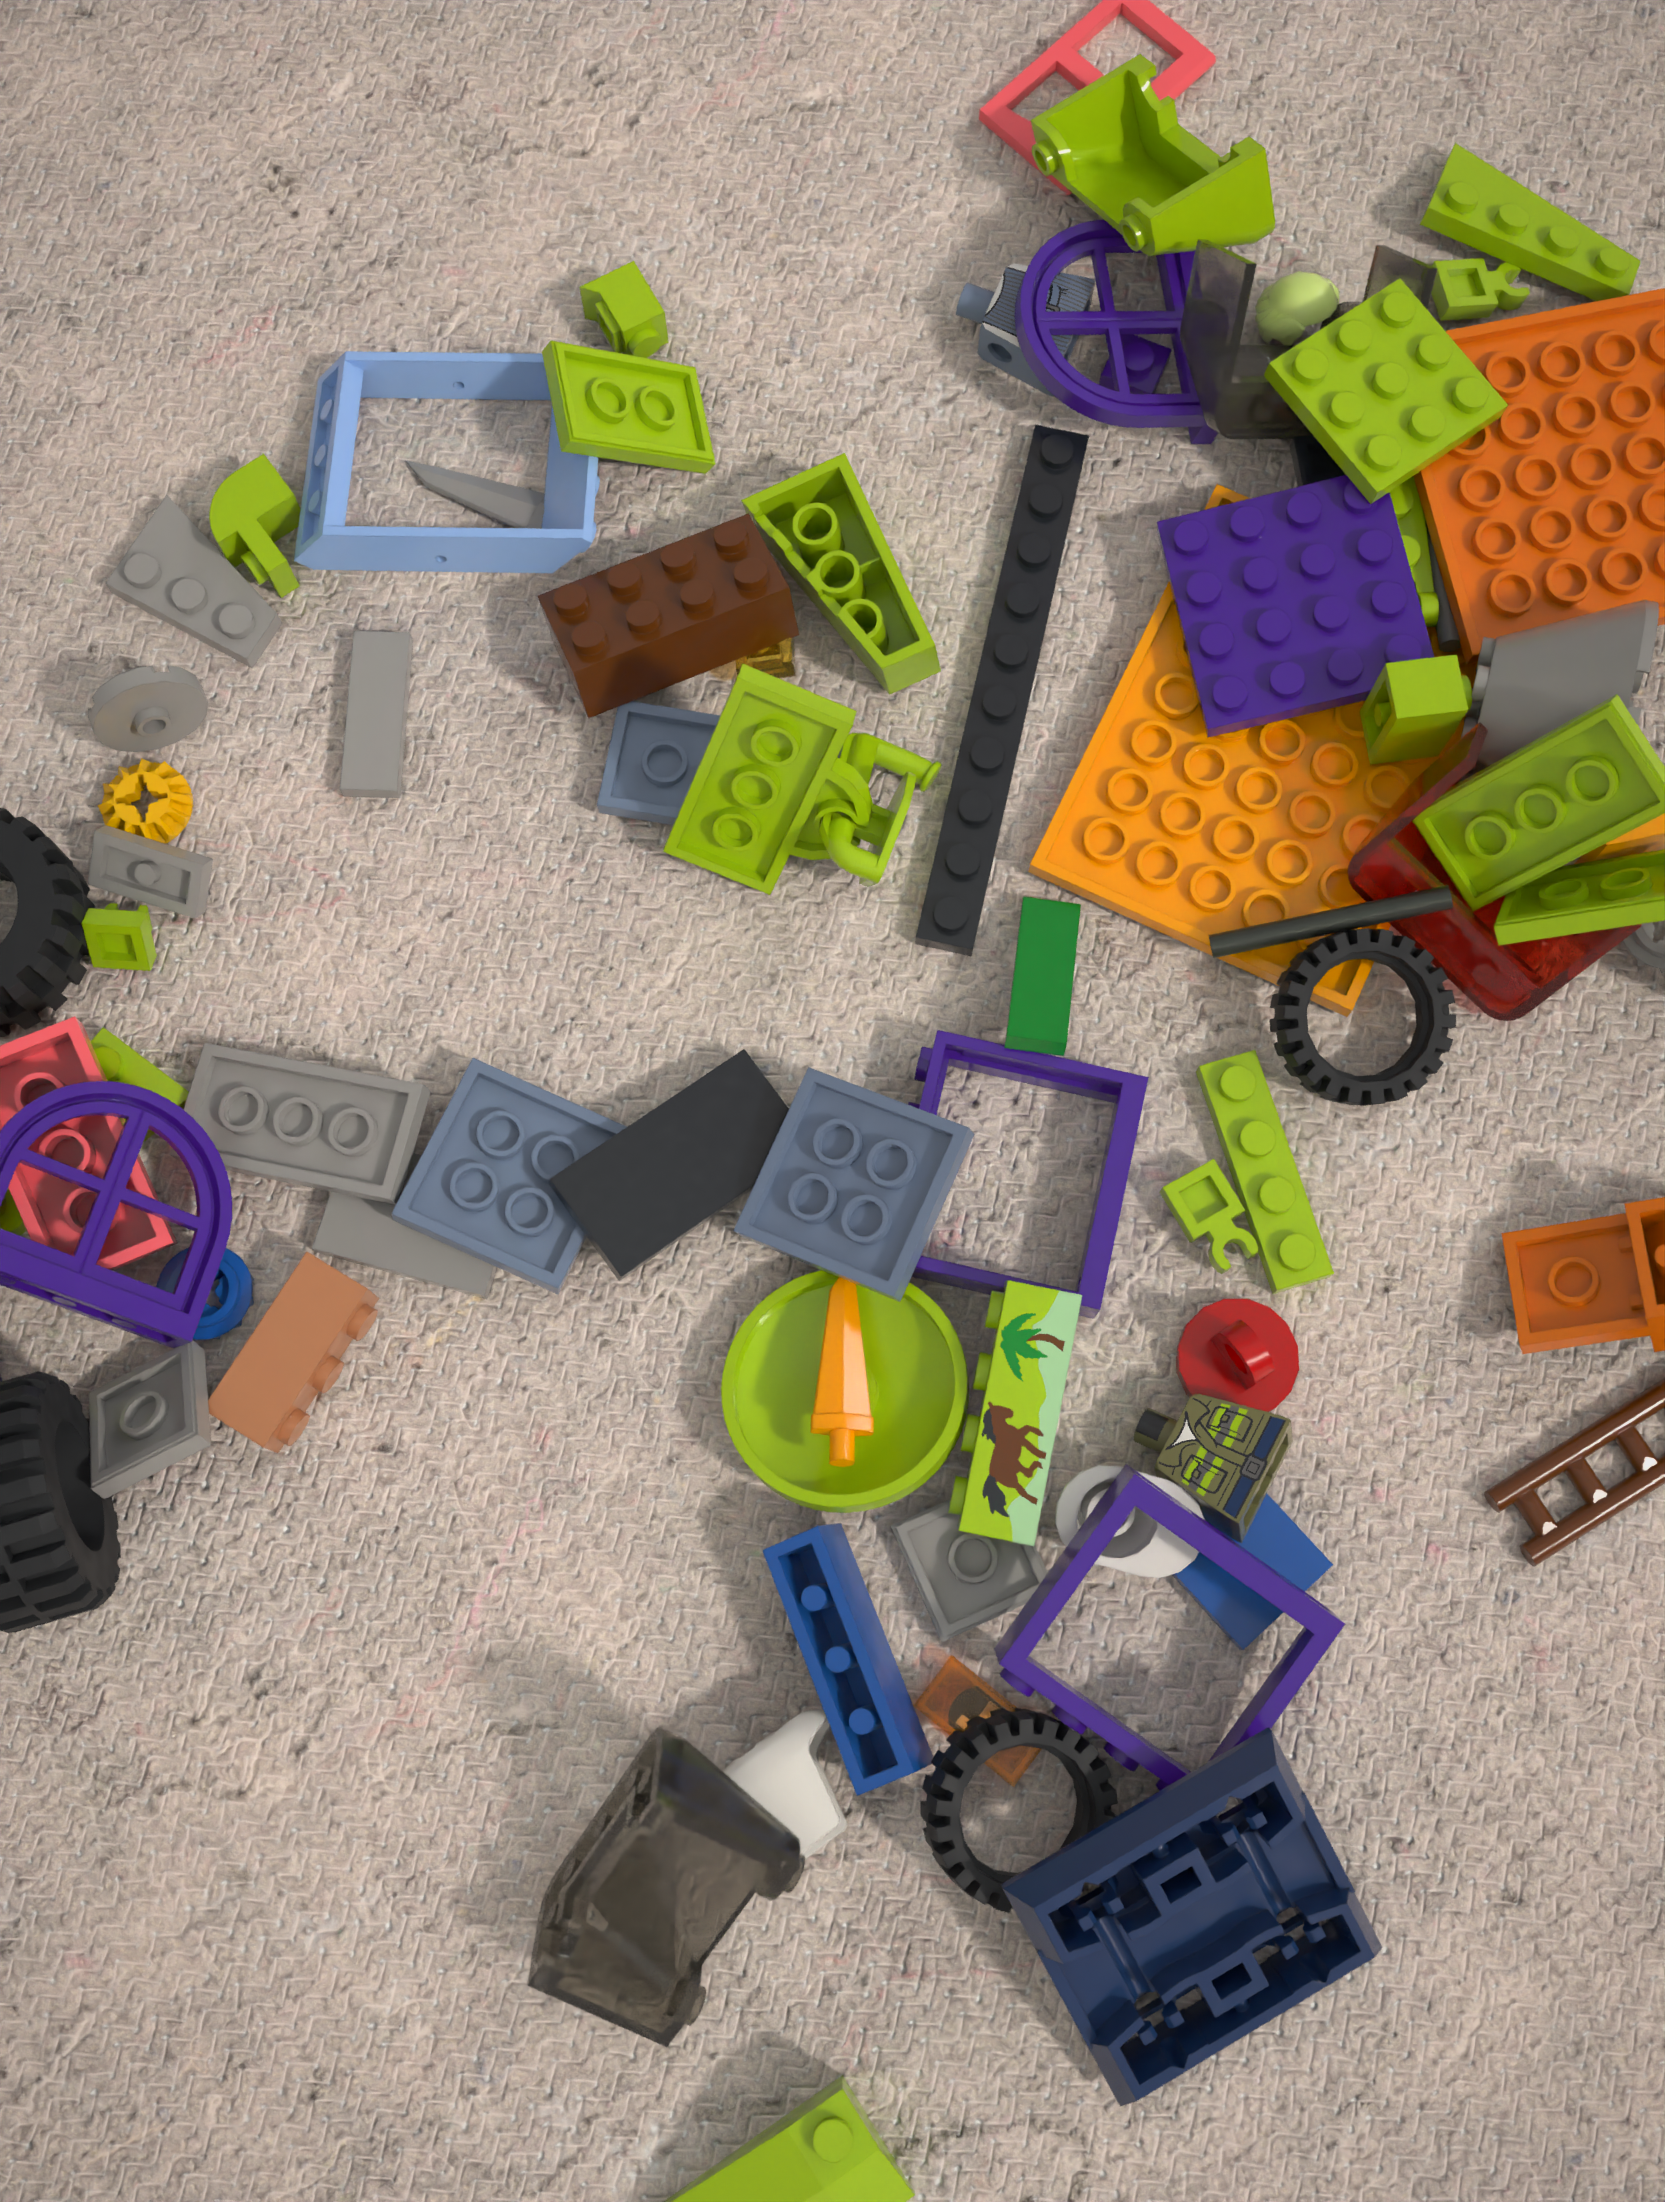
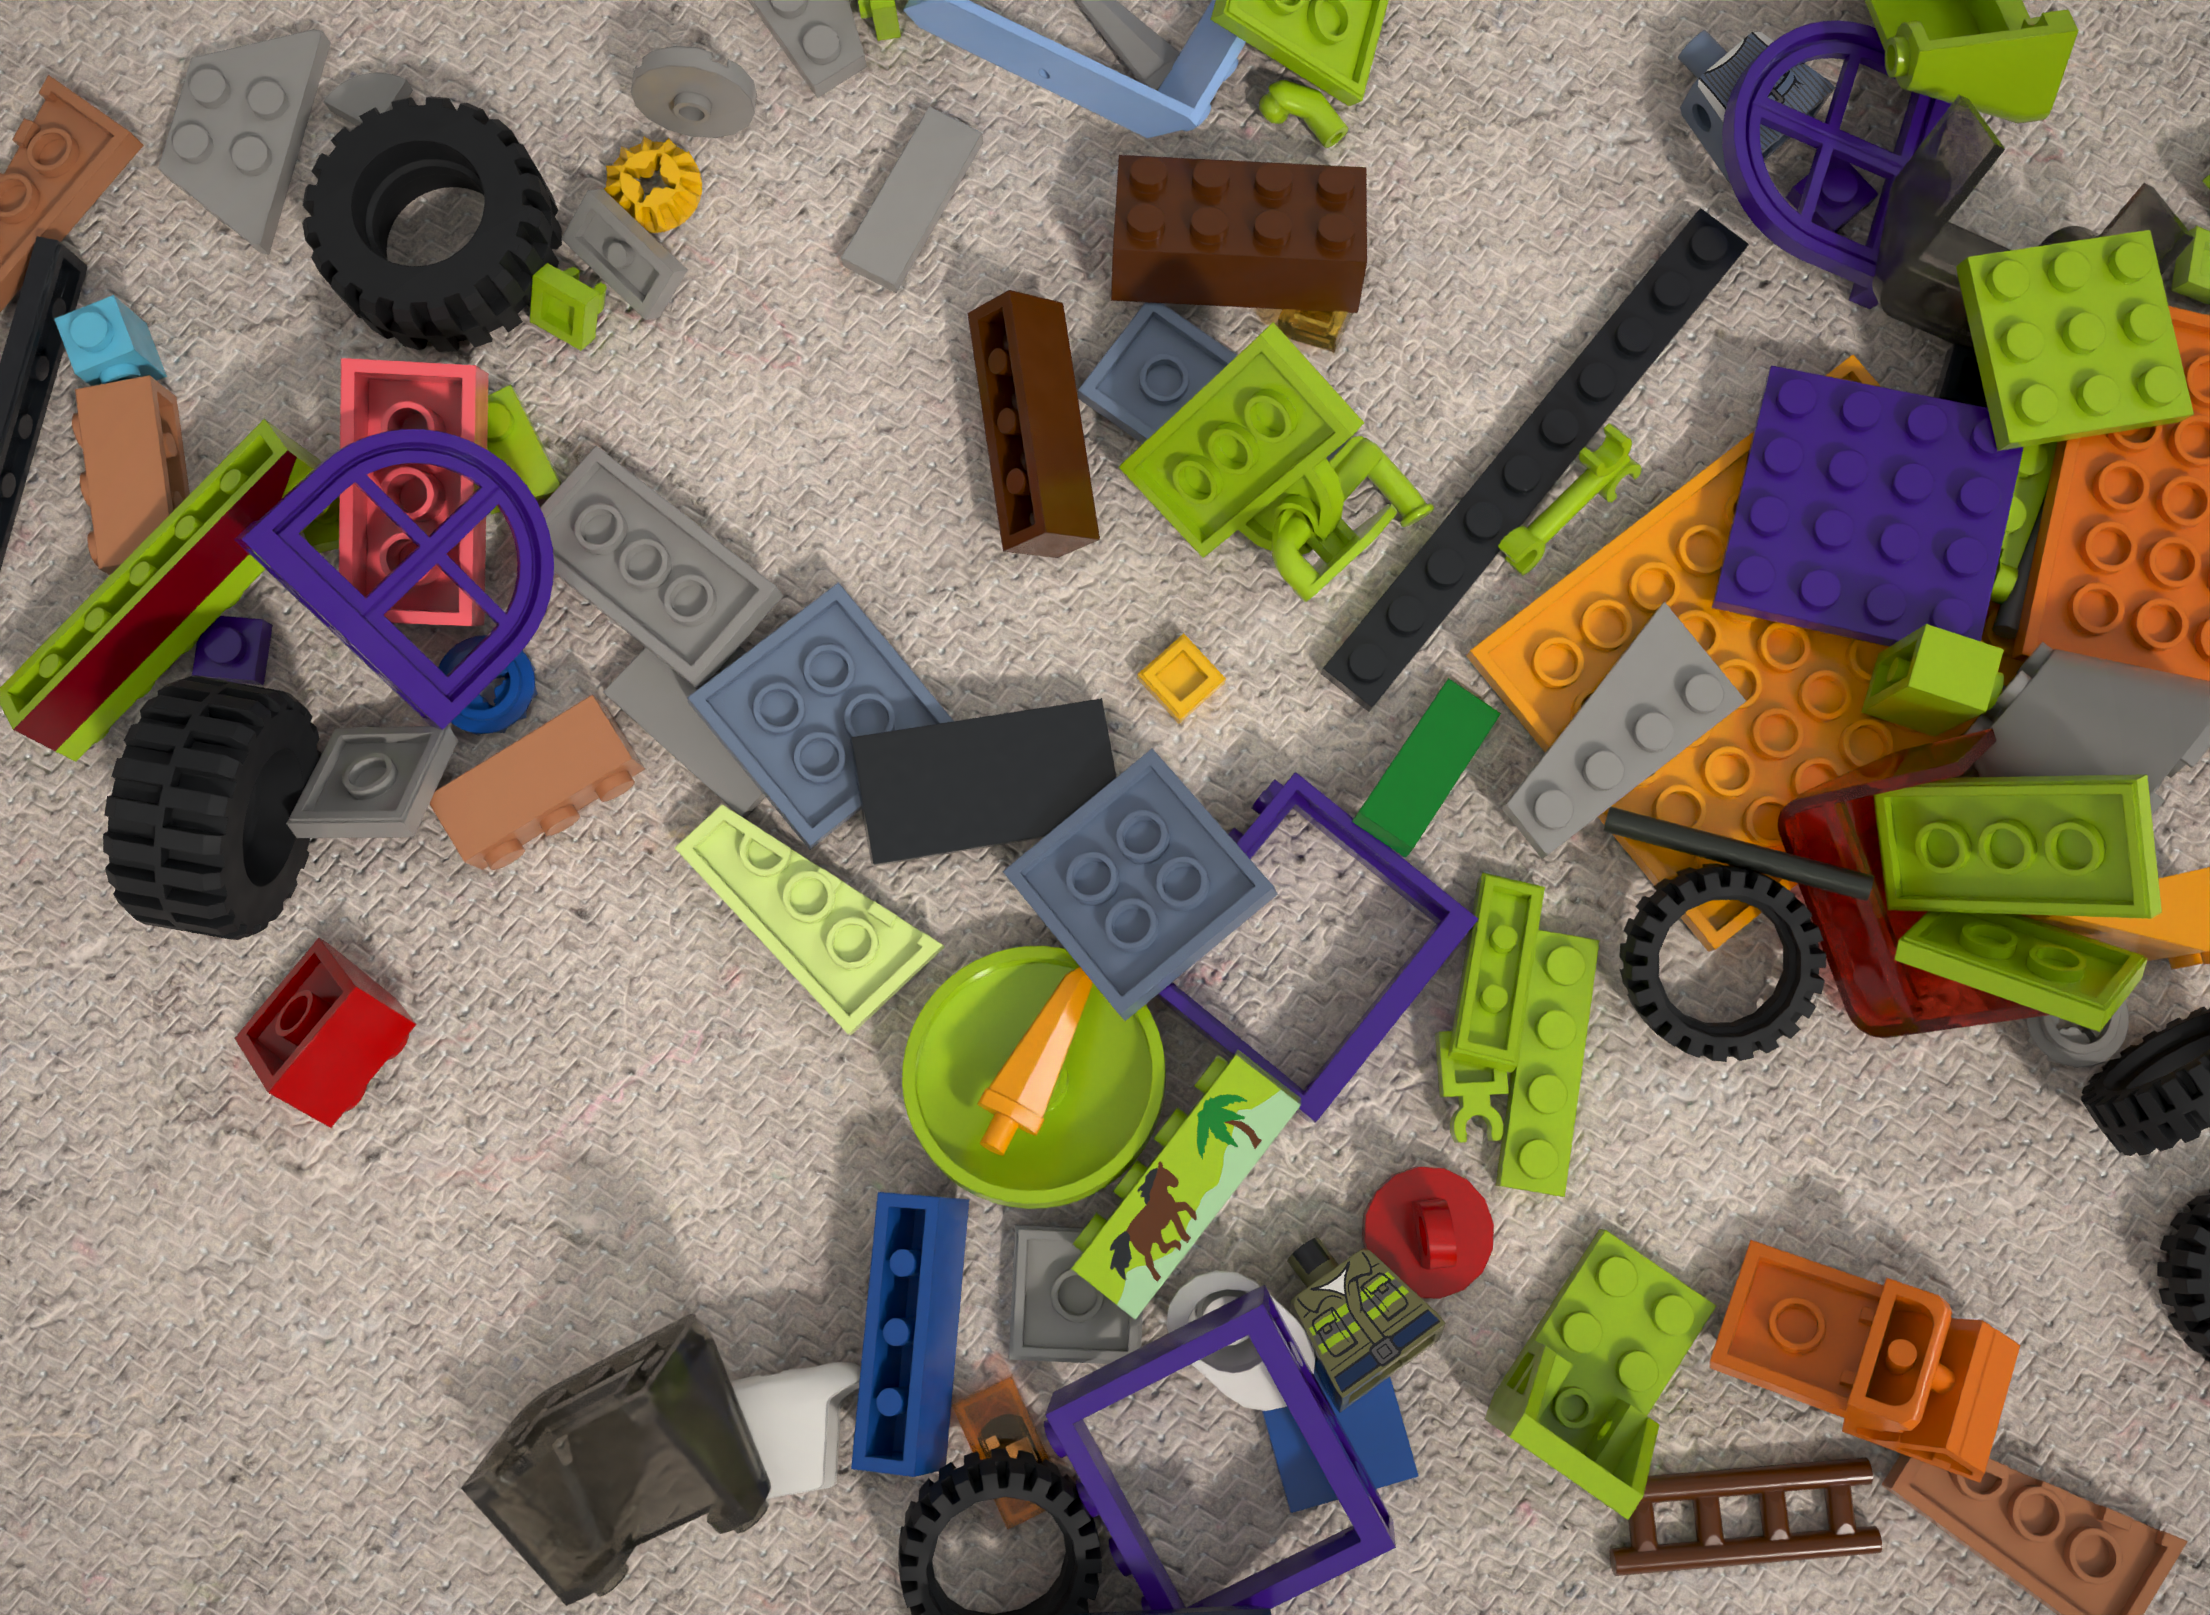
camera: 25 degrees right, 5 degrees up
lime wedge [741,453,941,695] -> none
yellowish green hair [1255,271,1340,346] -> none
none -> red slope [234,938,417,1128]
none -> yellowish green wing [675,804,945,1035]
none -> reddish brown brick [967,290,1100,558]
none -> yellow tile [1137,633,1226,724]
none -> lime arm [1259,79,1349,148]
none -> lime tile [1447,872,1545,1073]
none -> lime bracket [1484,1229,1716,1520]
none -> lime bar [1498,423,1642,576]
none -> light grey wing [1502,602,1746,859]

